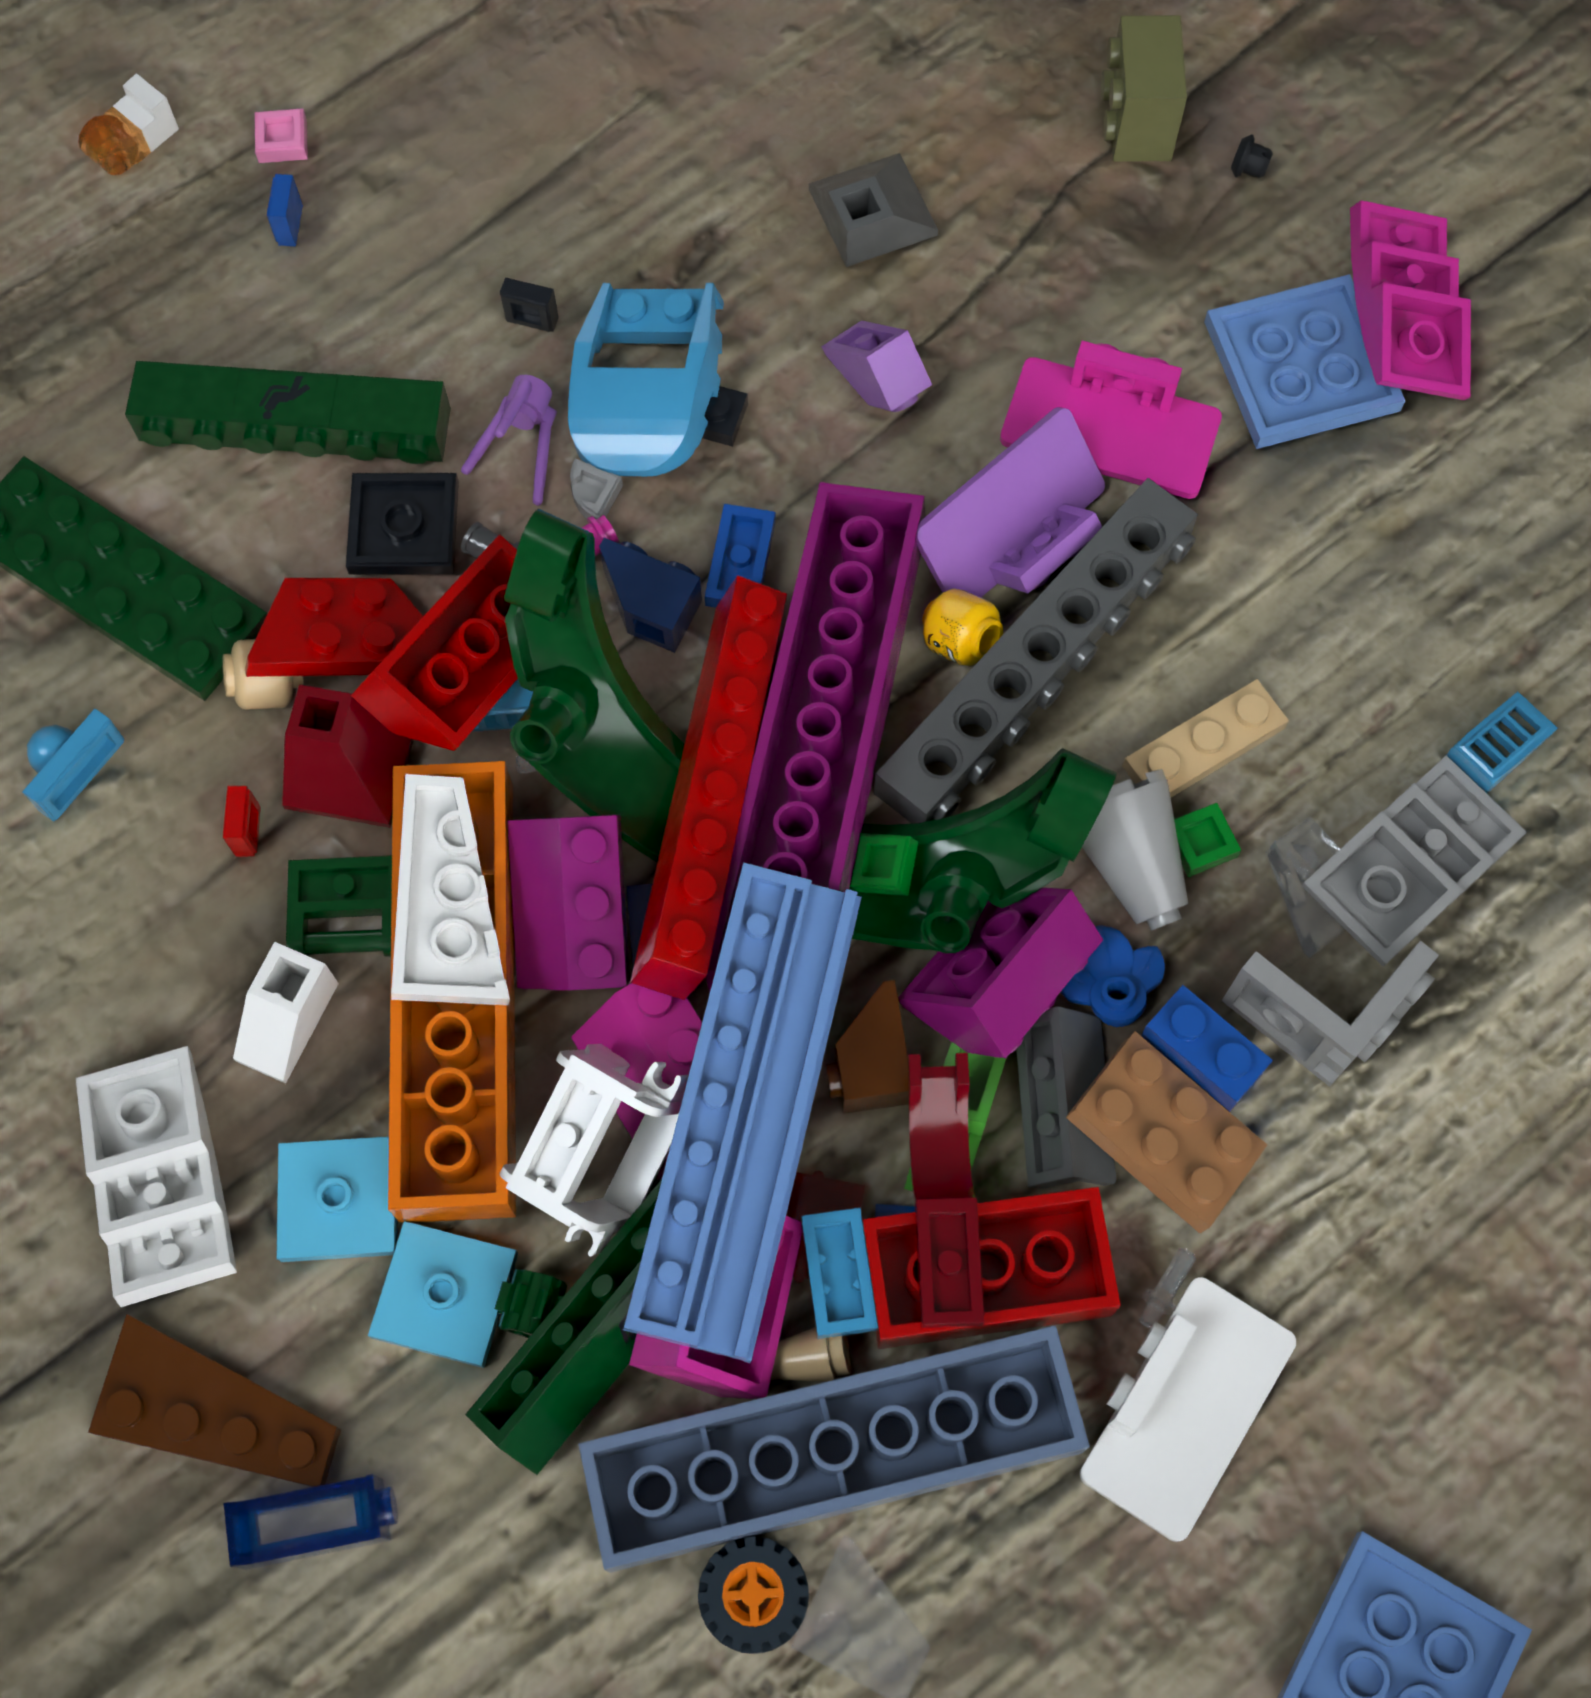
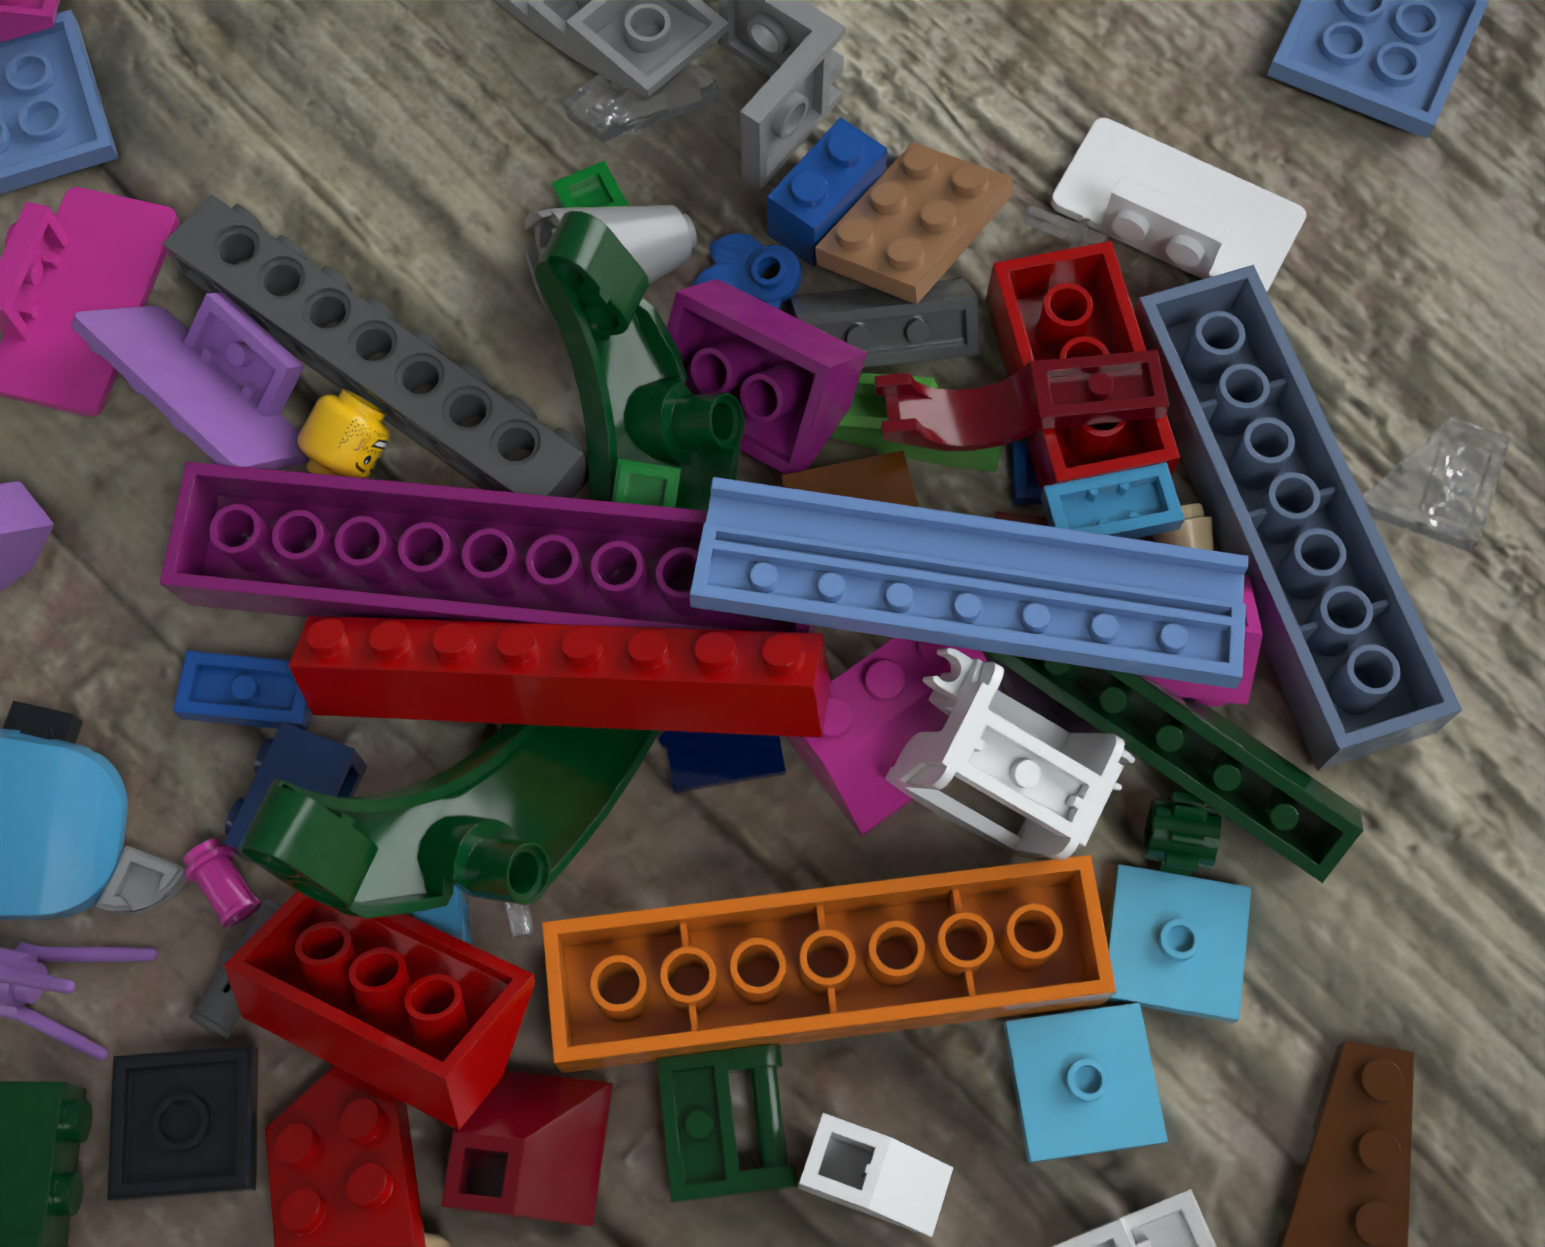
camera: 95 degrees left, 0 degrees up
clear blue window [223,1474,398,1570] -> none
white wing [391,774,510,1005] -> none
magenta slope [507,814,630,990] -> none
black wheel [698,1536,809,1654] -> none
tan plate [1122,679,1289,797] -> none

